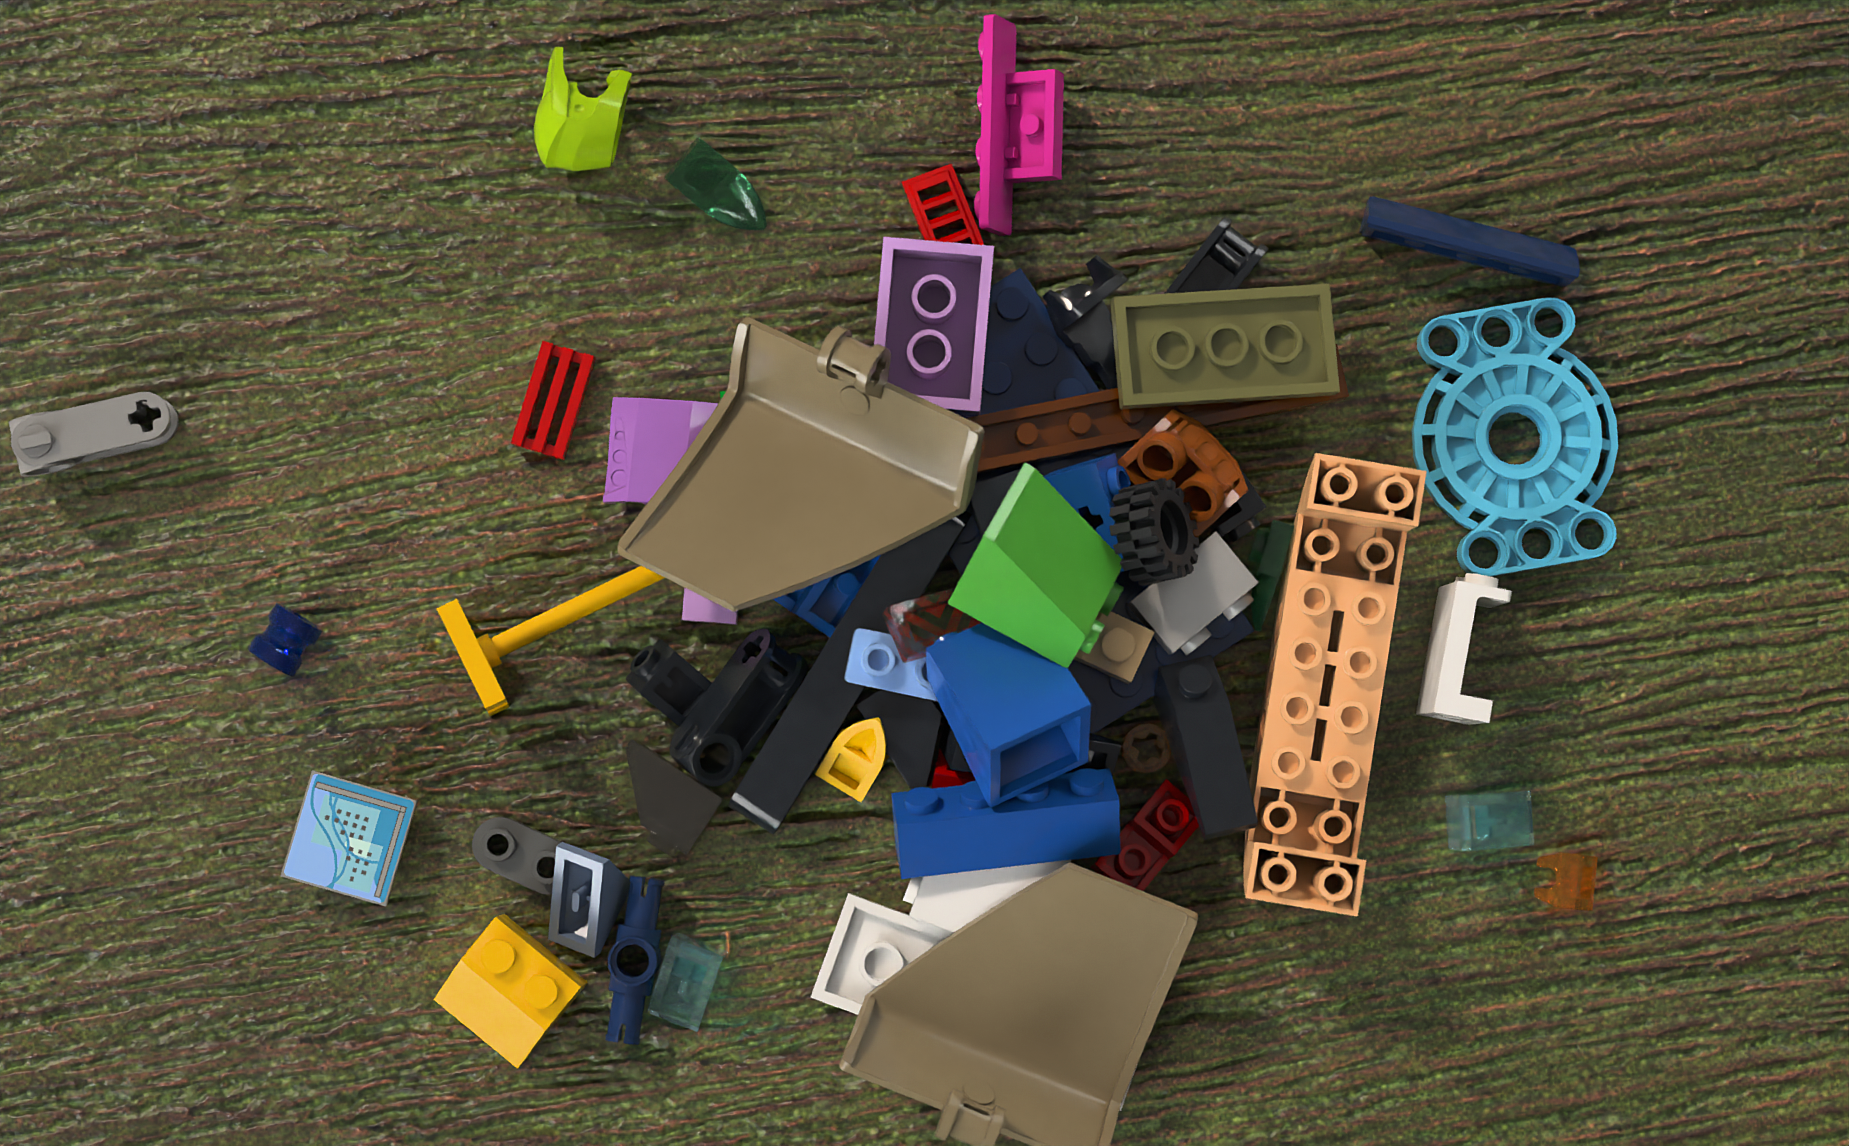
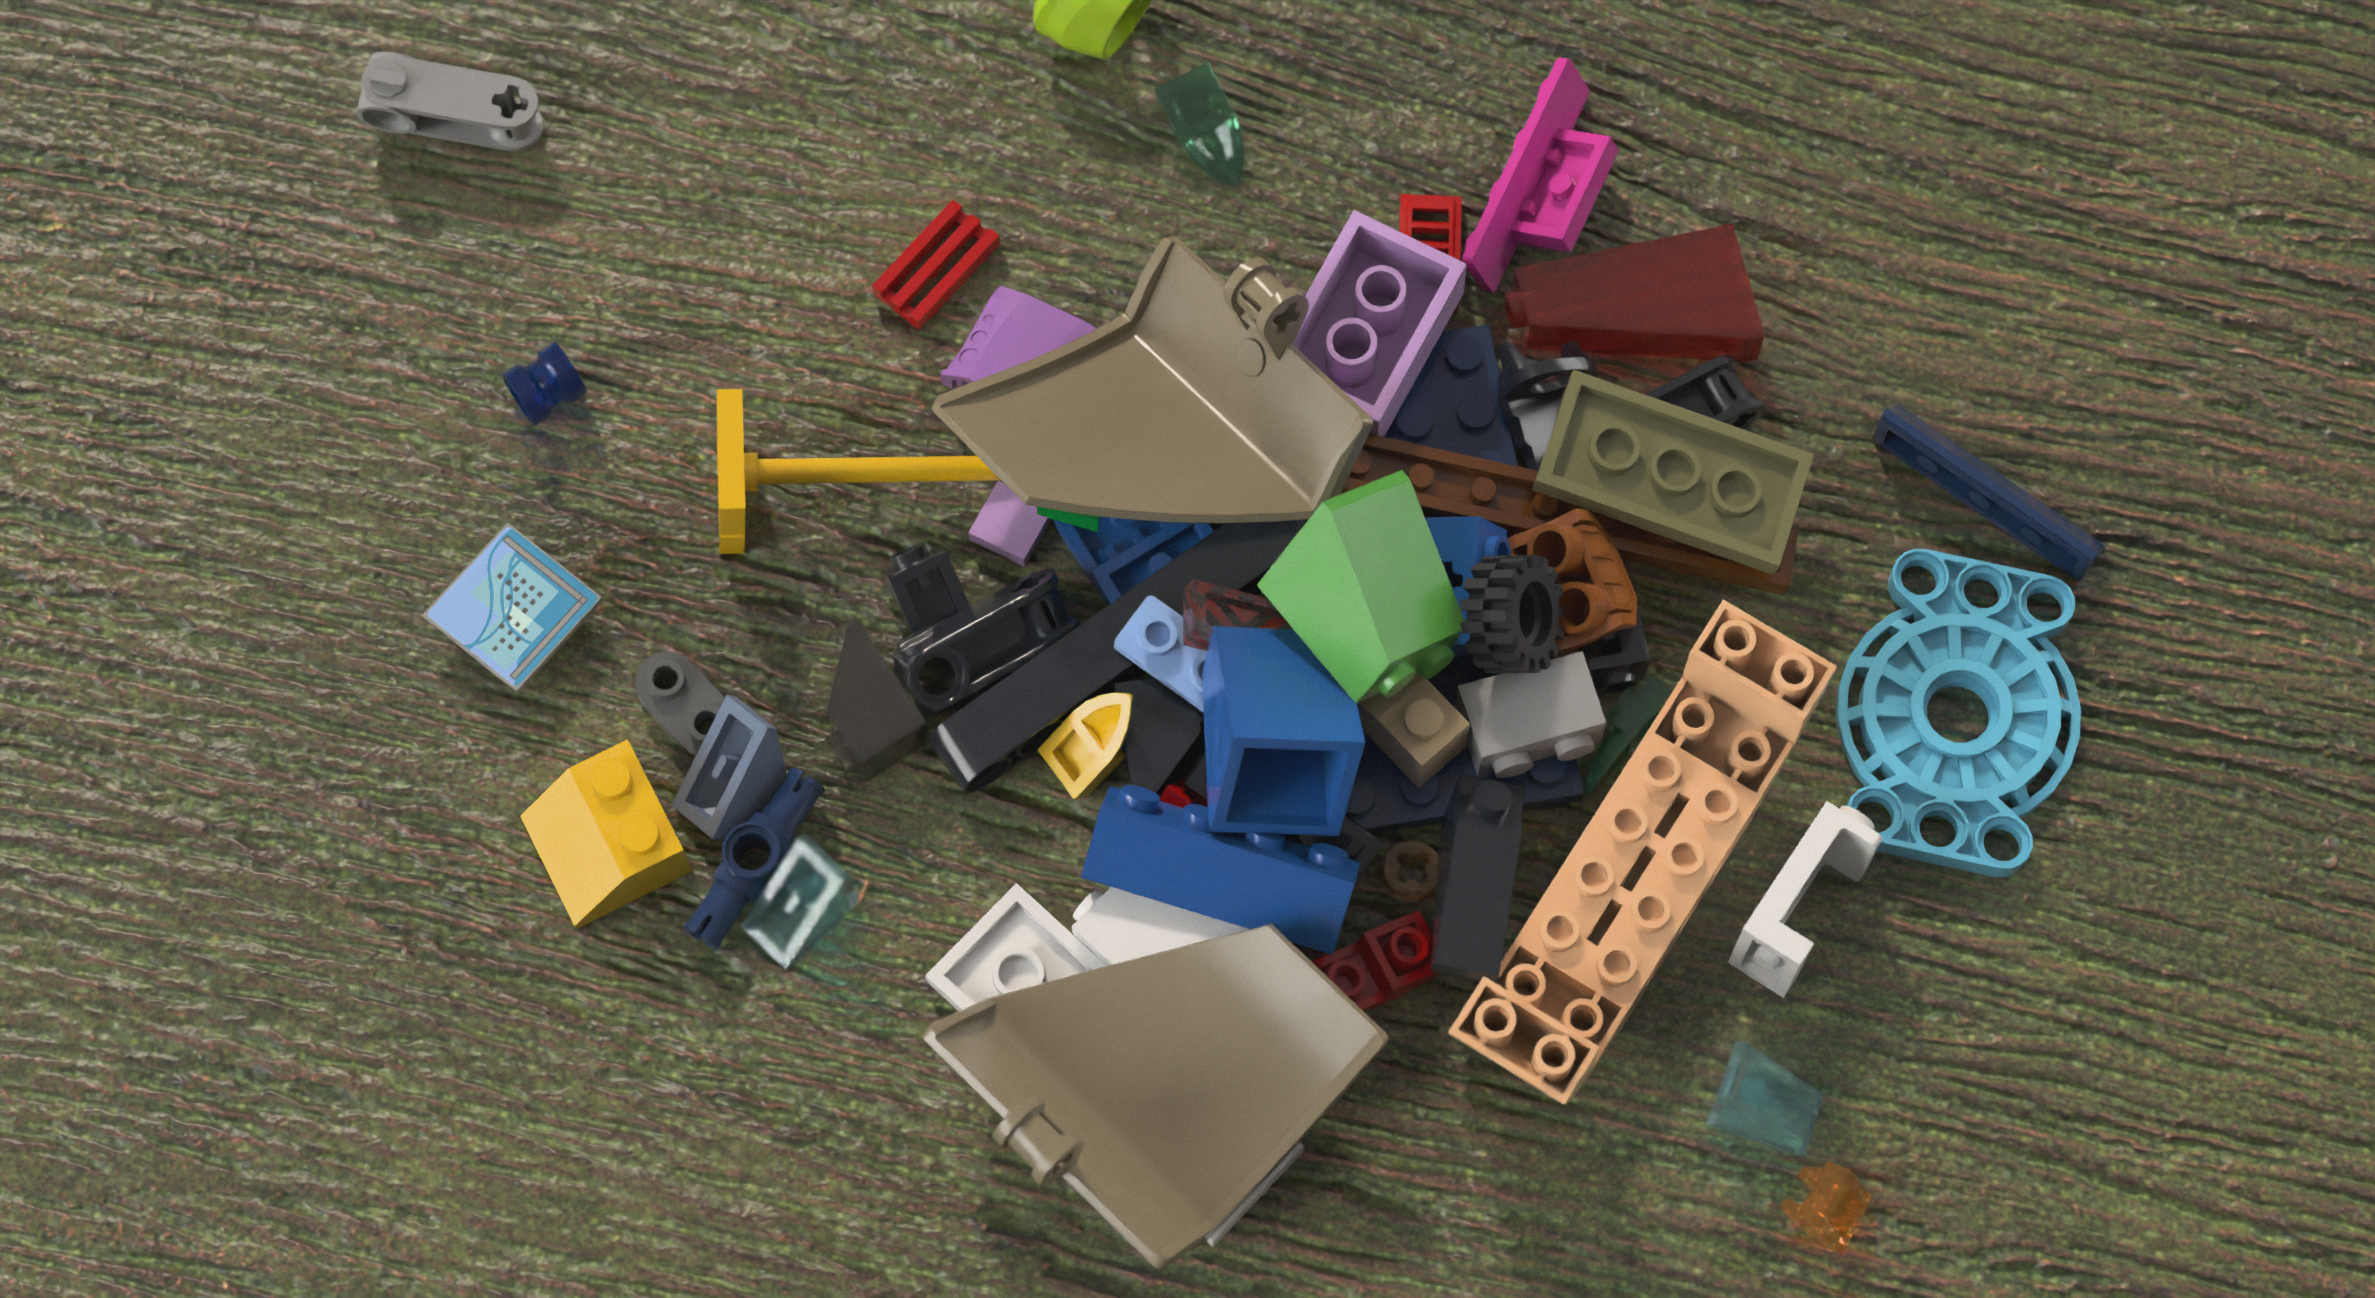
camera: 25 degrees right, 15 degrees down
none -> clear red slope [1504,223,1765,362]

